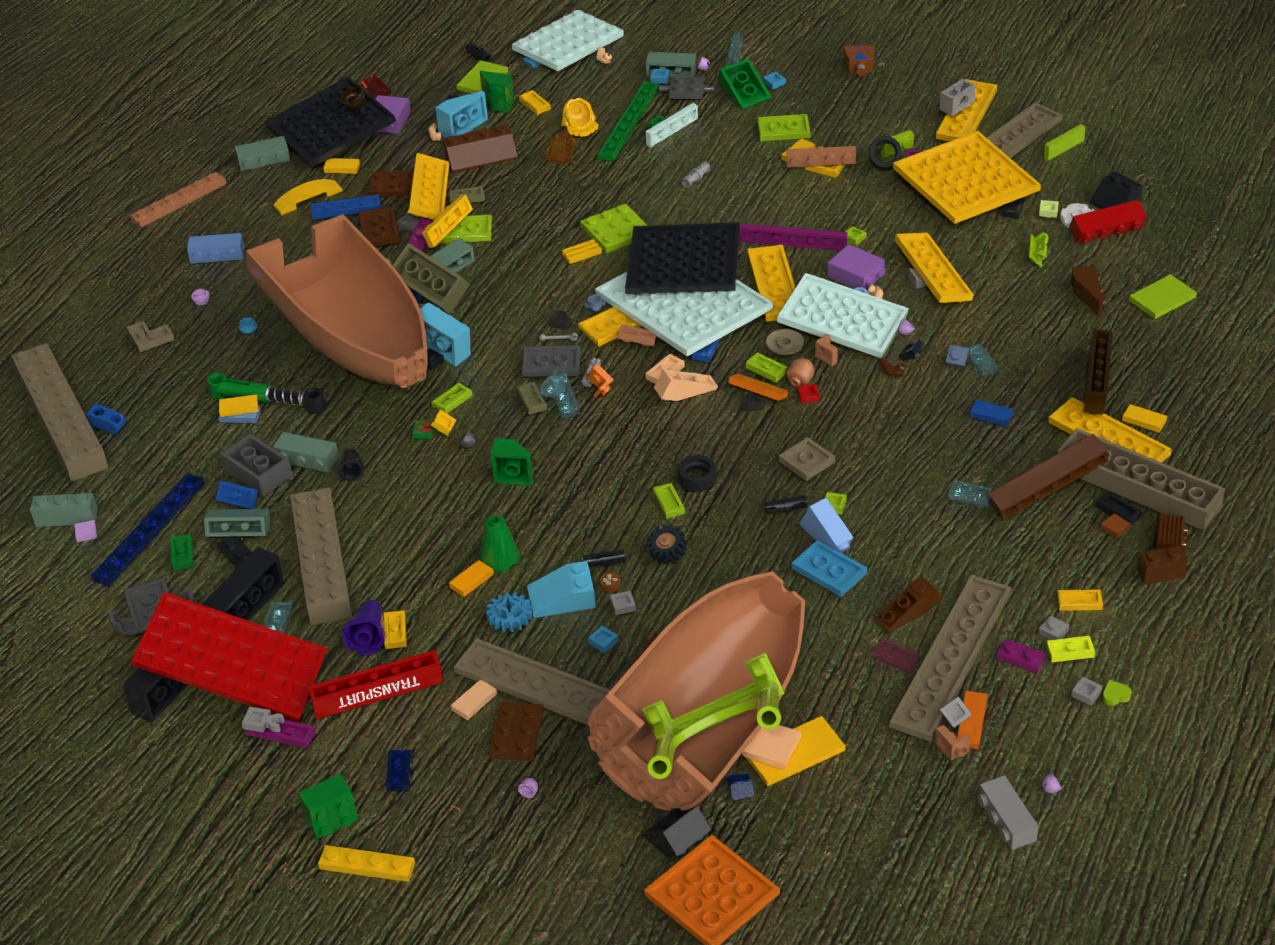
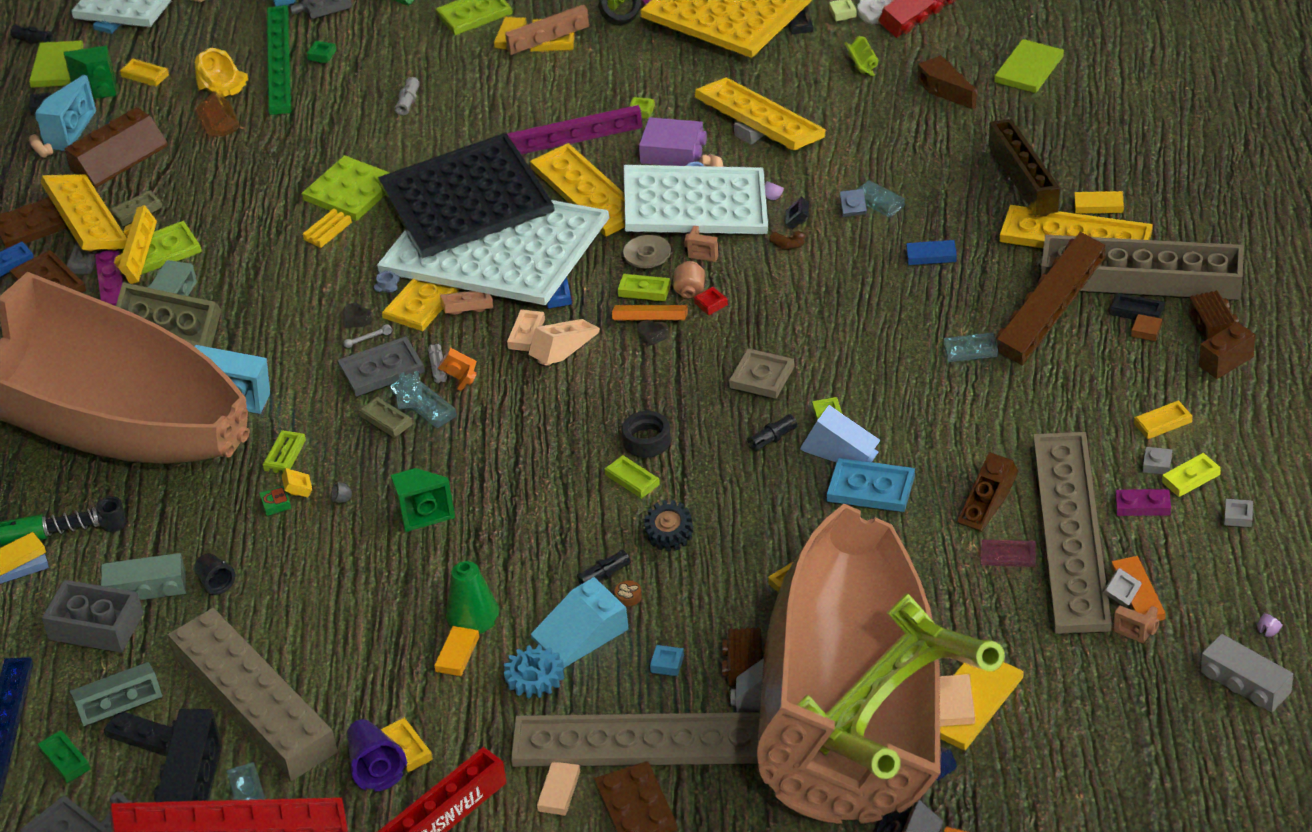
camera: 25 degrees left, 0 degrees up
blue plate [216,481,258,509] -> none
light grey plate [610,591,636,615] -> none
light aqua tile [646,103,698,148] -> none
lime tile [1103,680,1132,706] -> none

